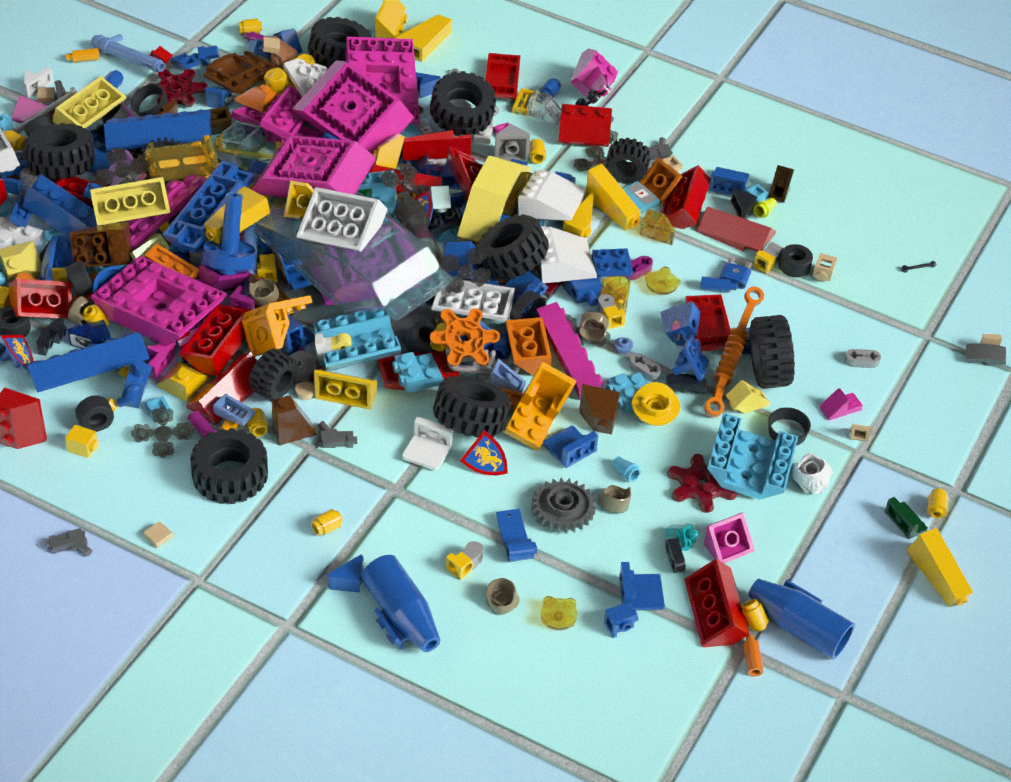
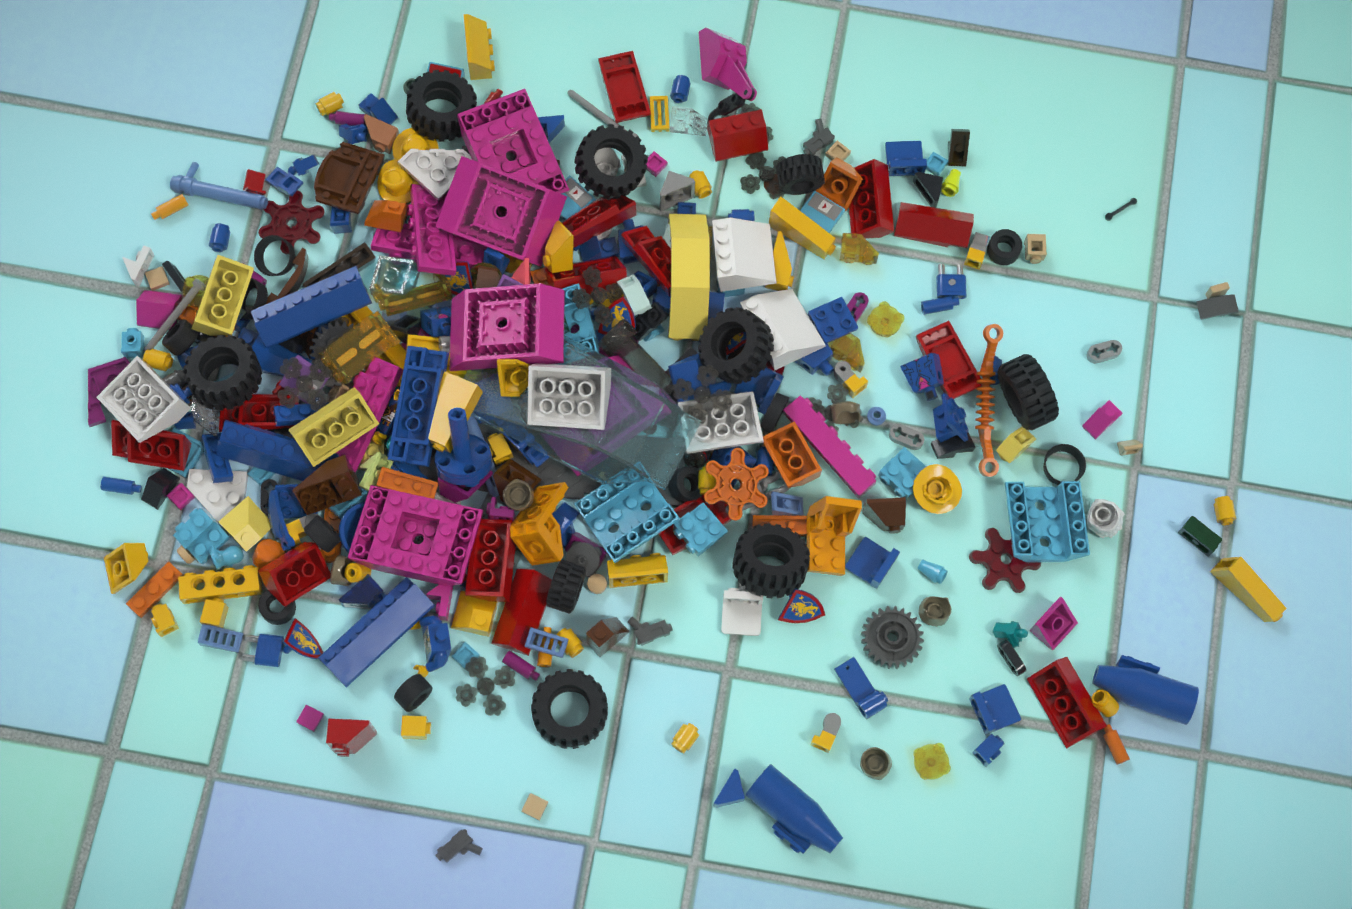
camera: 20 degrees left, 25 degrees up
black slope [36,317,67,356] -> none
tan tile [263,37,280,54] -> none
leg [315,333,352,360] -> none
yellow slope [396,14,452,62] -> none

